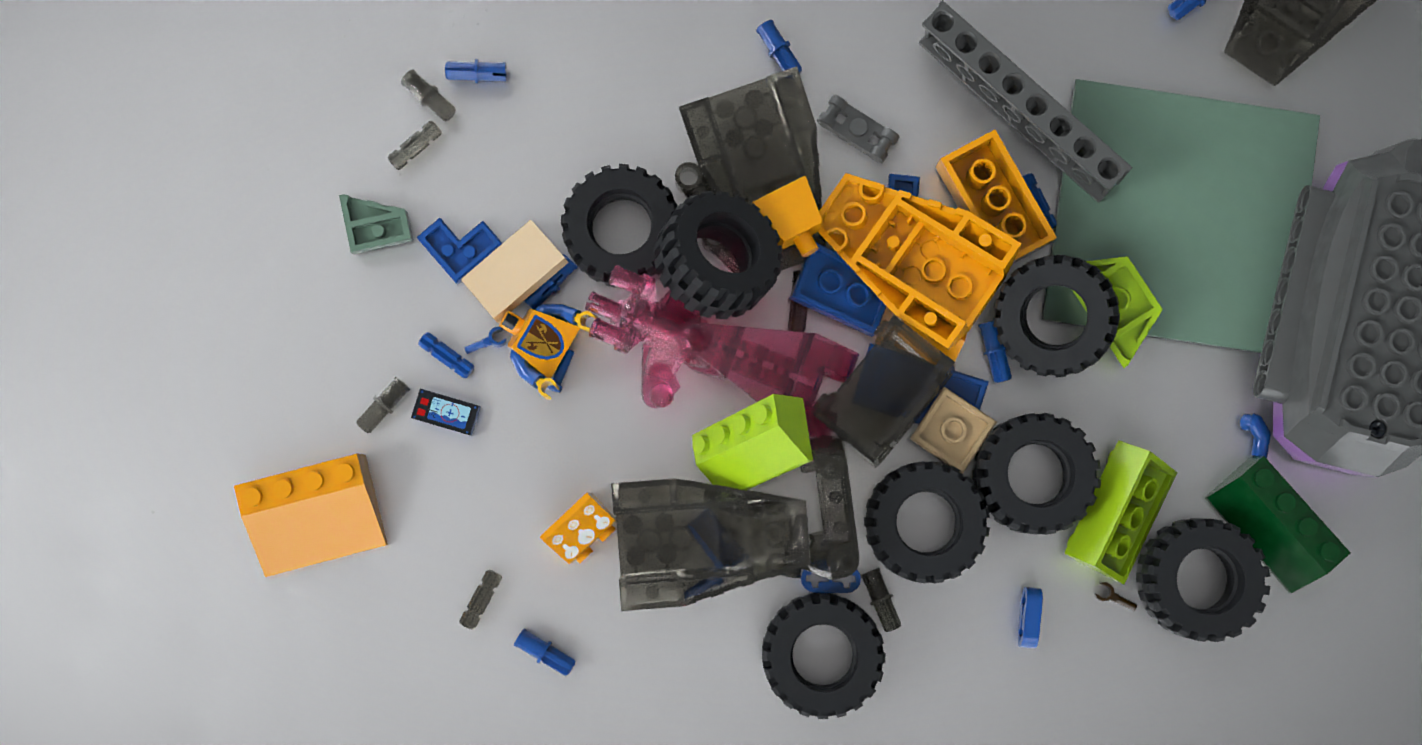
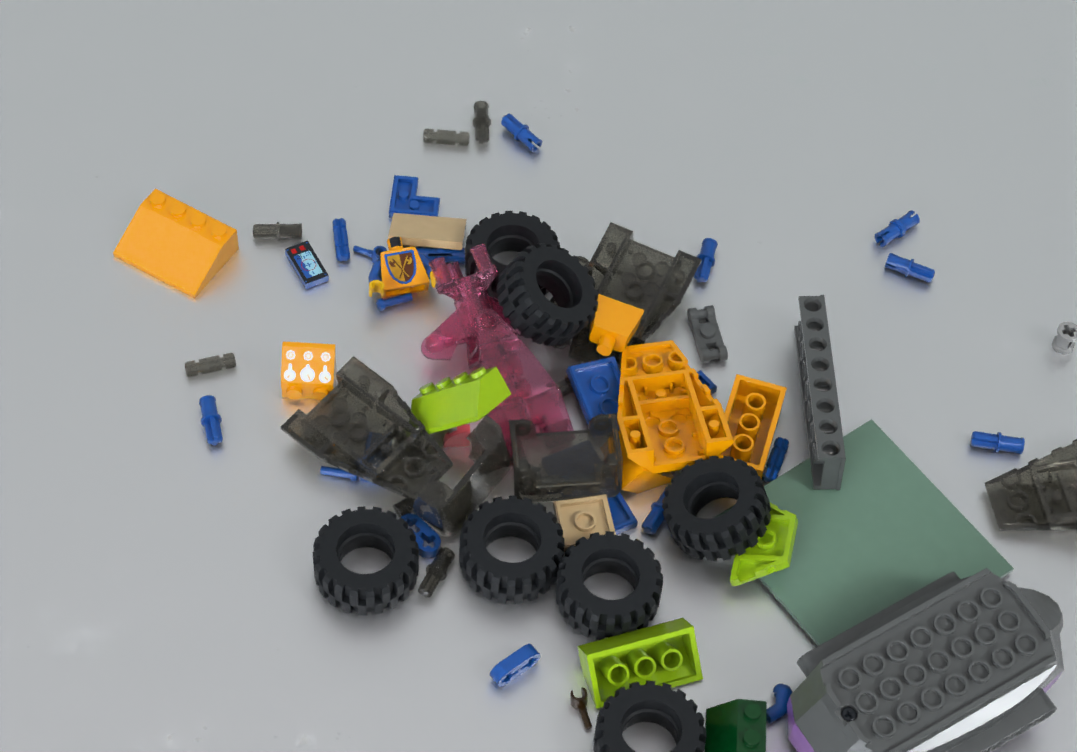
camera: 35 degrees right, 30 degrees down
sand green wing [339,194,413,254] -> none

